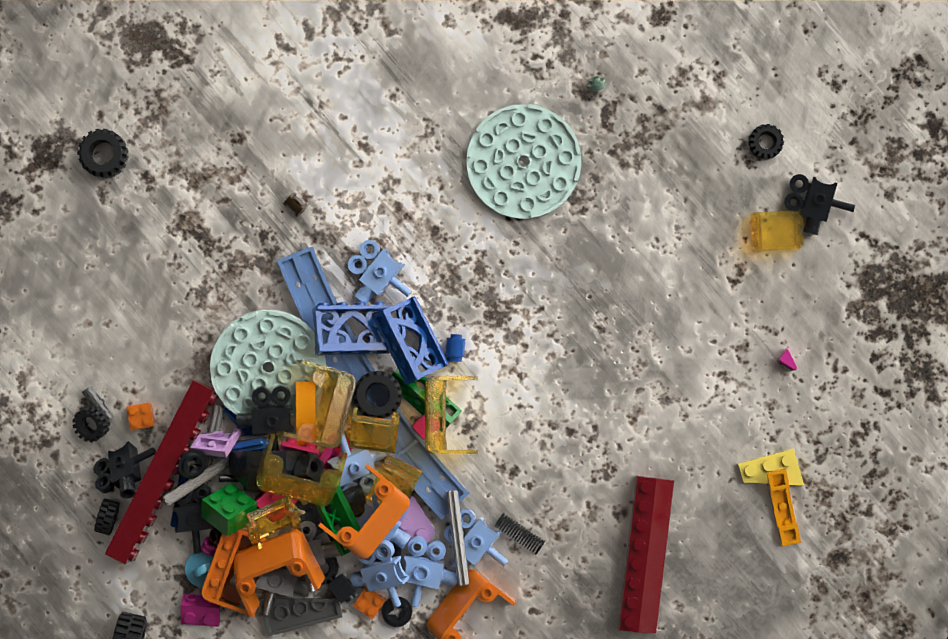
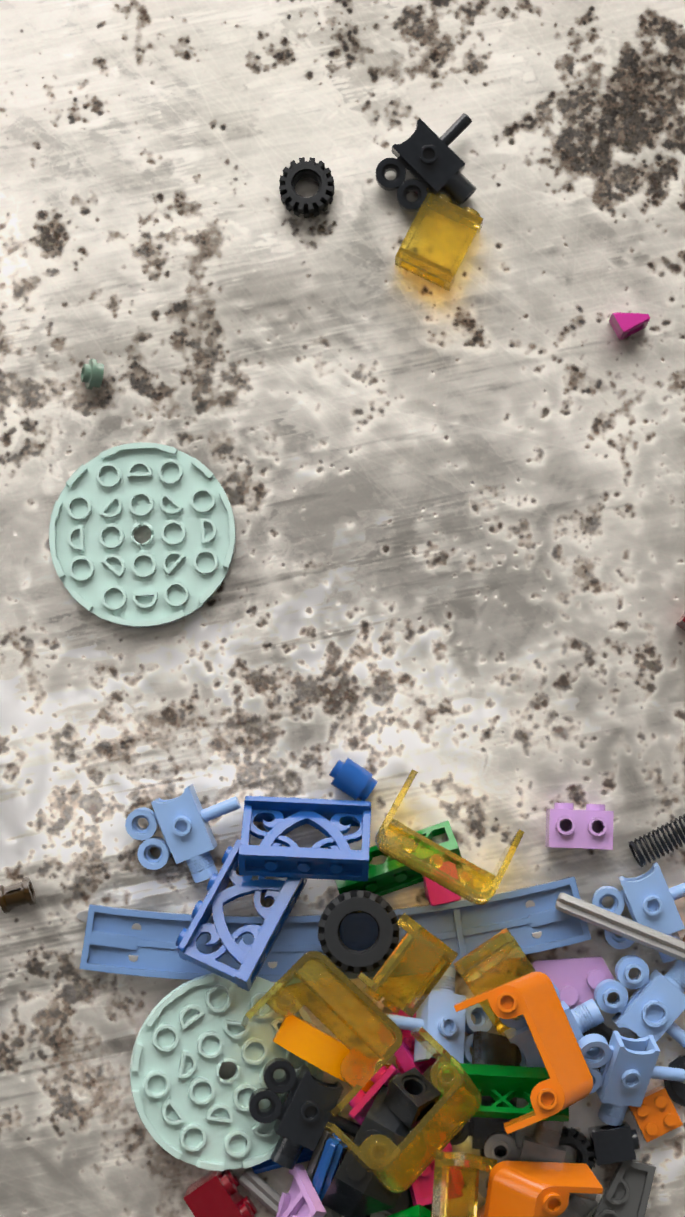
camera: 55 degrees left, 5 degrees down
none -> lavender brick [545,803,614,850]

